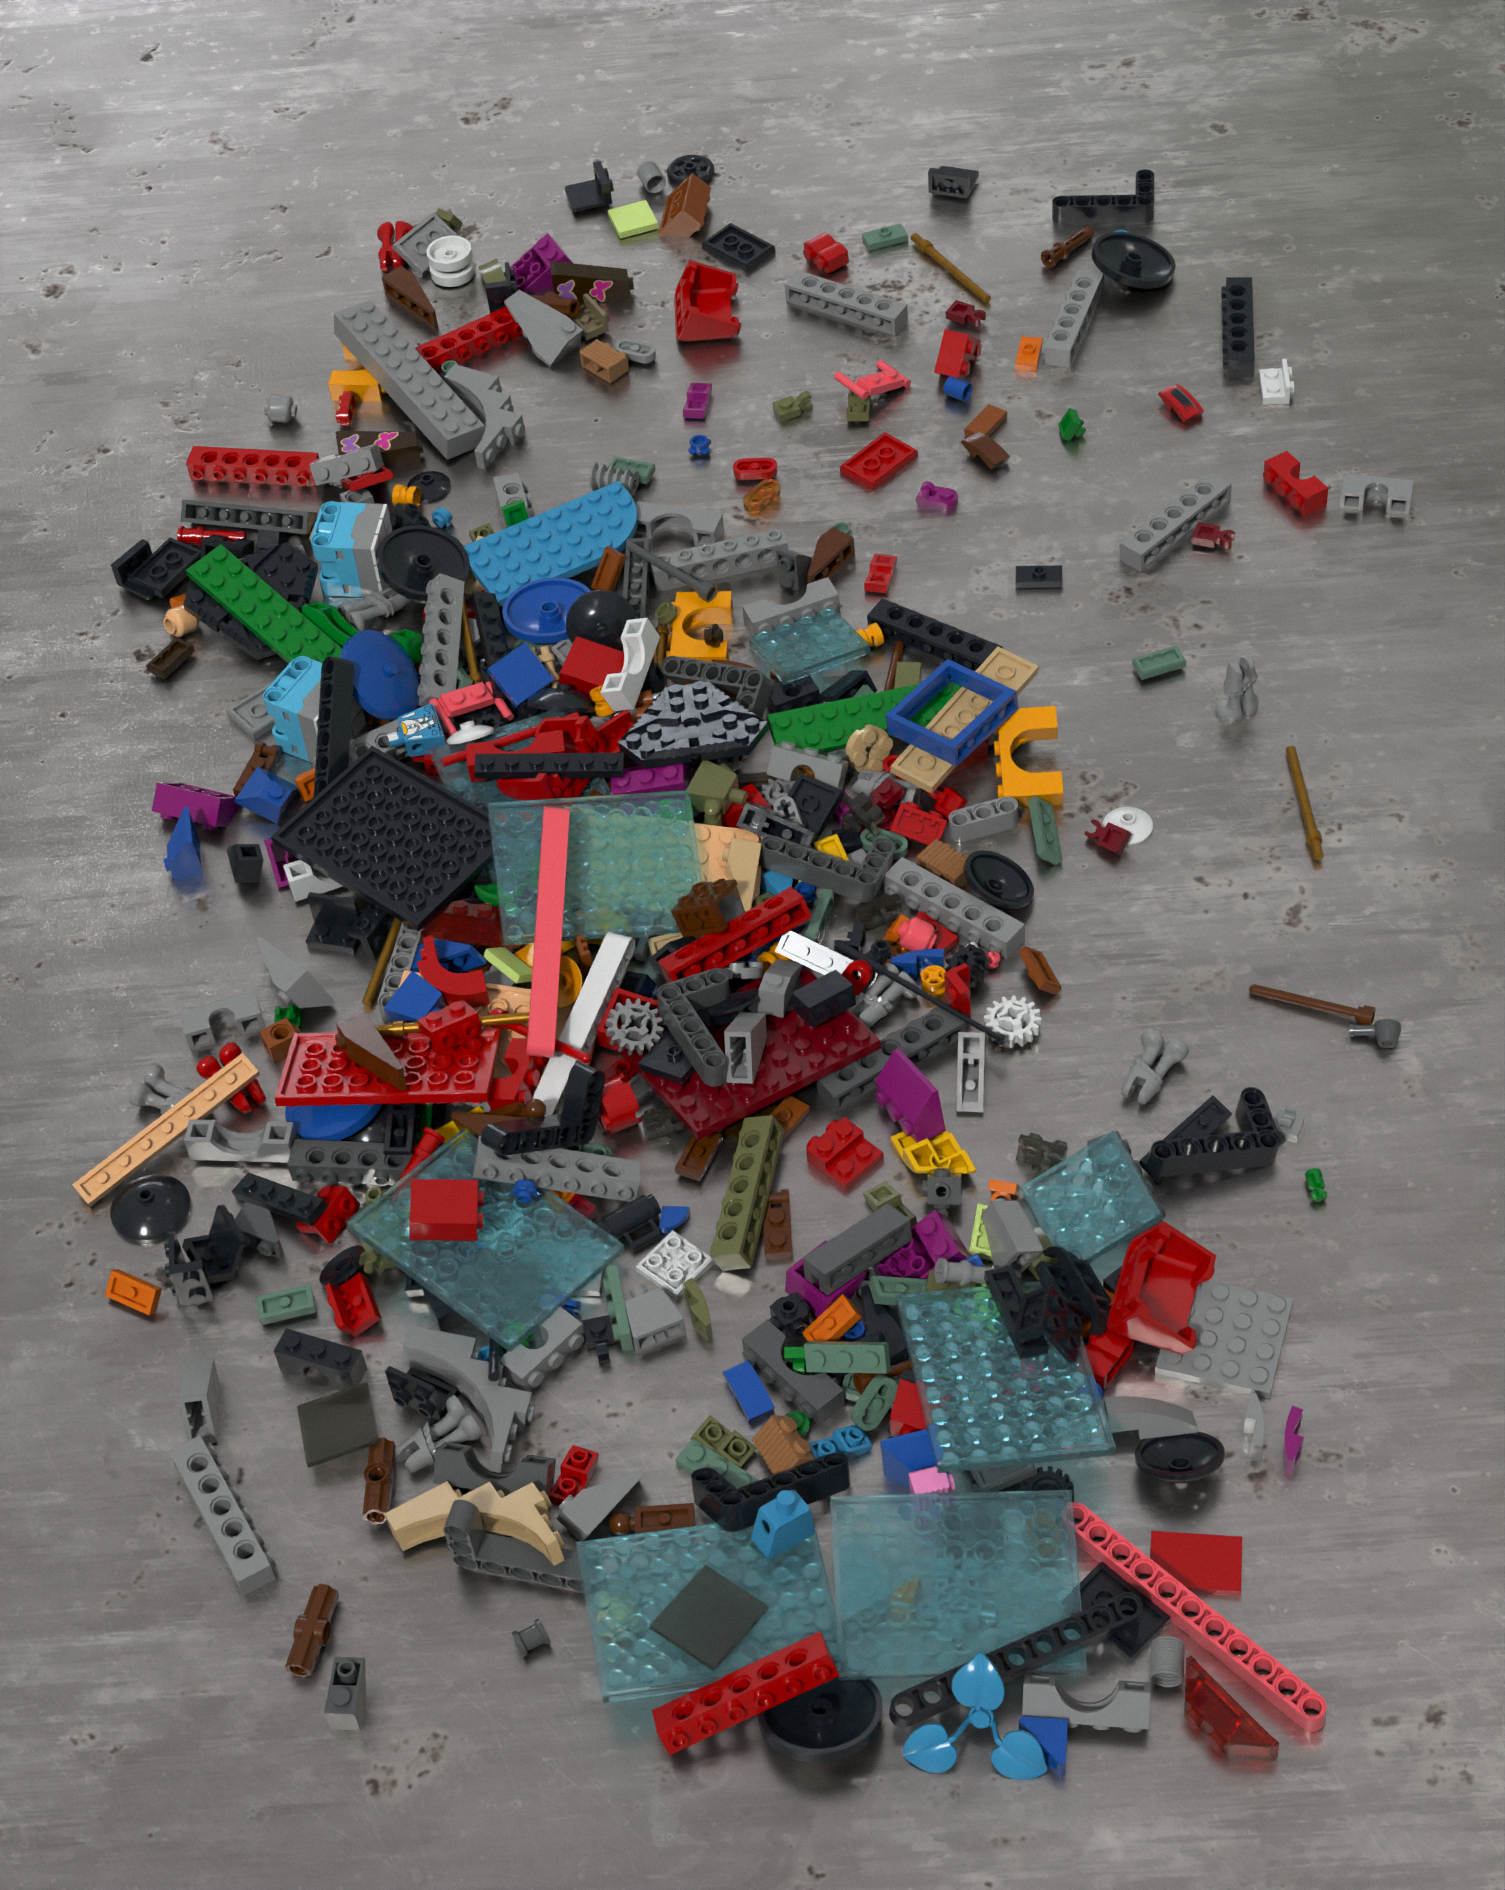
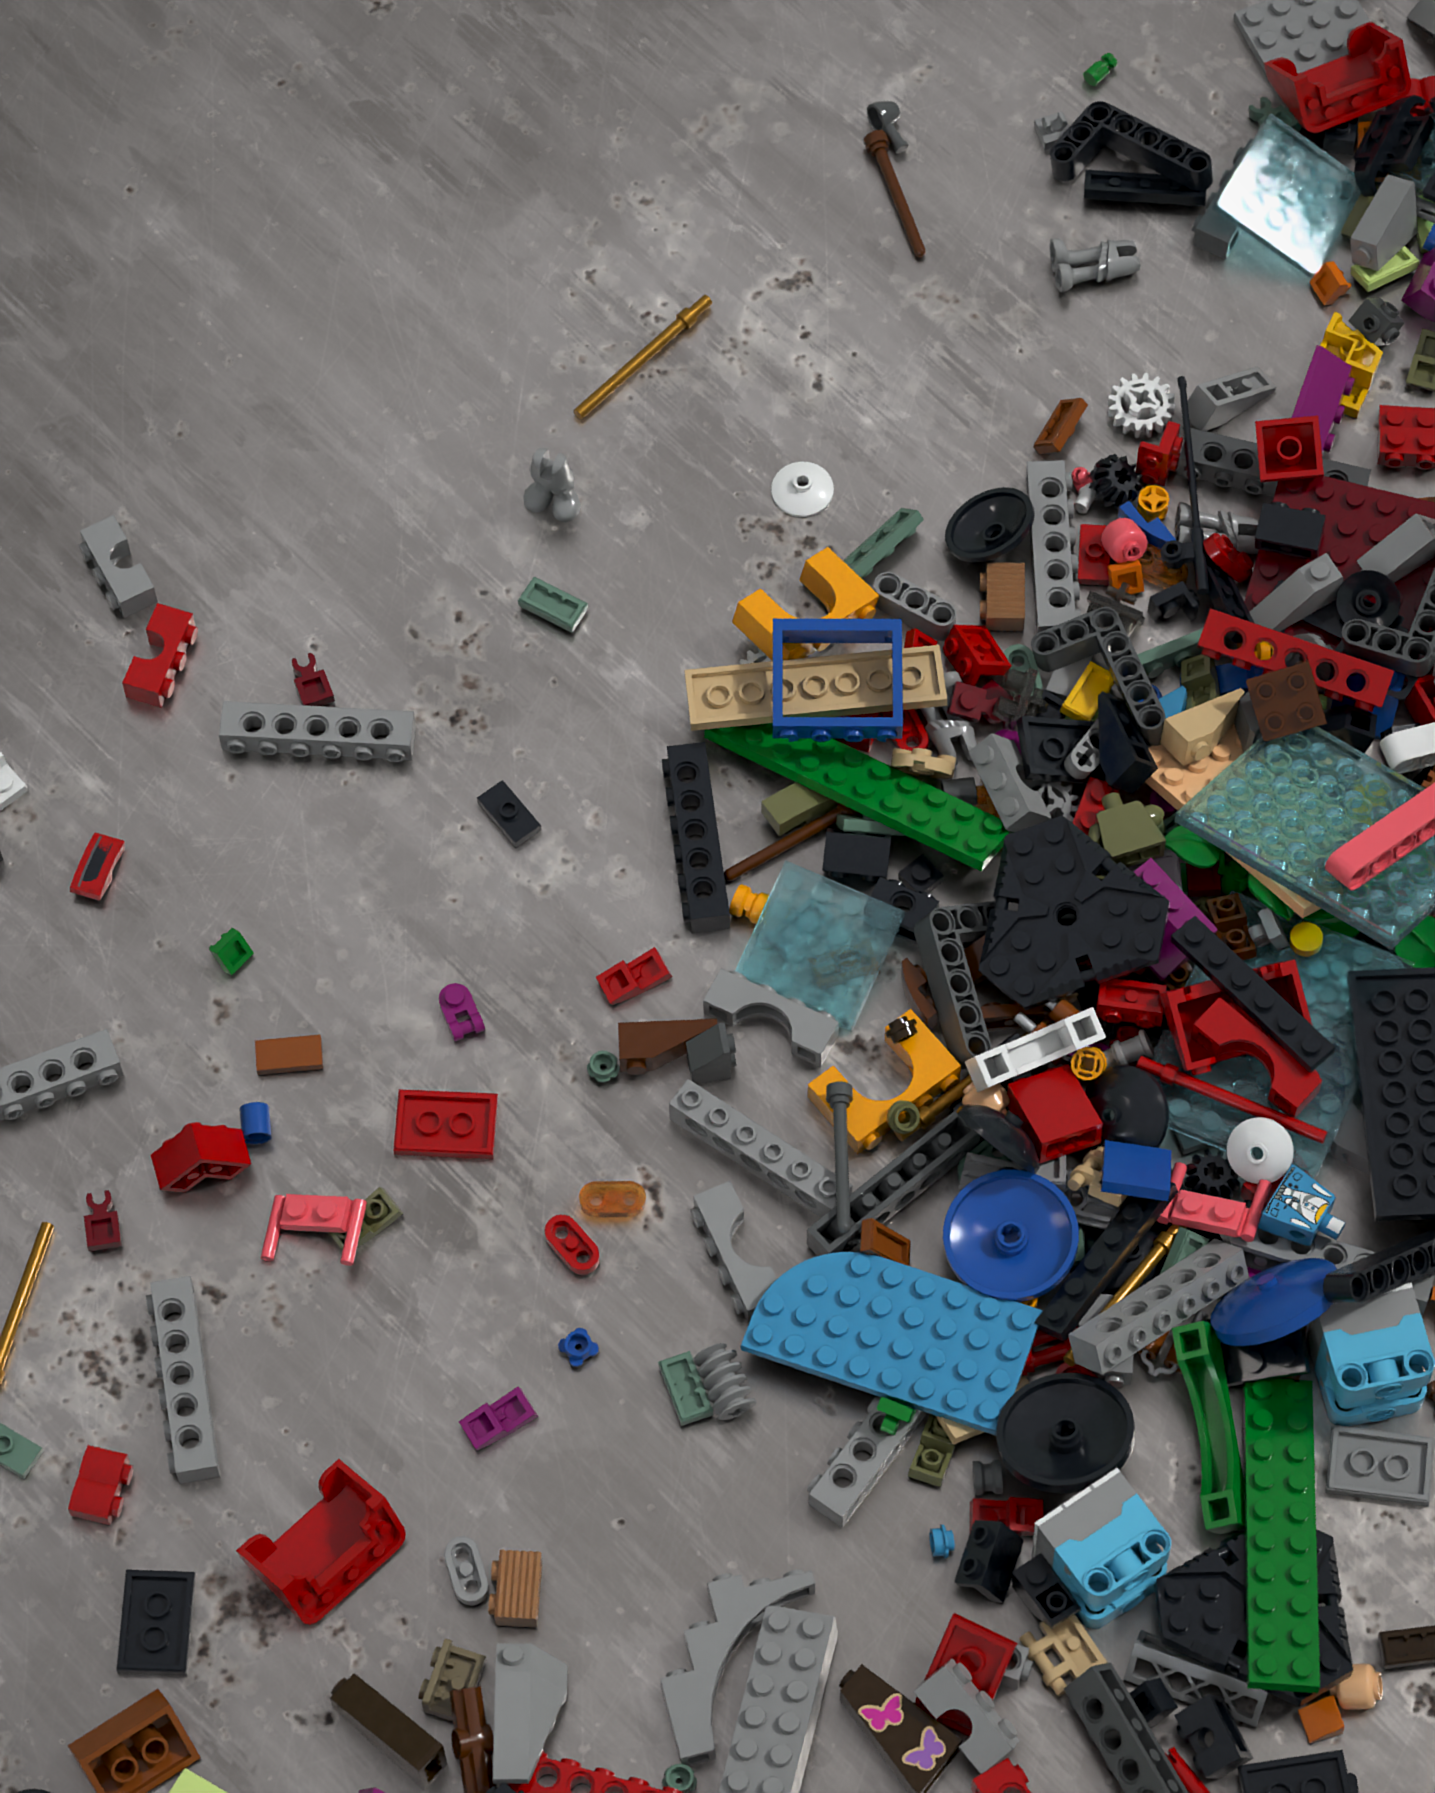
camera: 135 degrees left, 15 degrees up
light grey piece [337,588,408,631] -> none
light orange wheel [392,484,421,507] -> none
black dish [407,471,451,502] -> none
olive plate [772,391,813,422] -> none
reddish brown slope [961,432,1010,470] -> none
orange plate [1015,336,1043,372] -> none
clear smoke hips [1016,1133,1068,1174] -> none
dark red plate [1084,819,1132,856] -> none
none -> red slope [1255,415,1324,482]

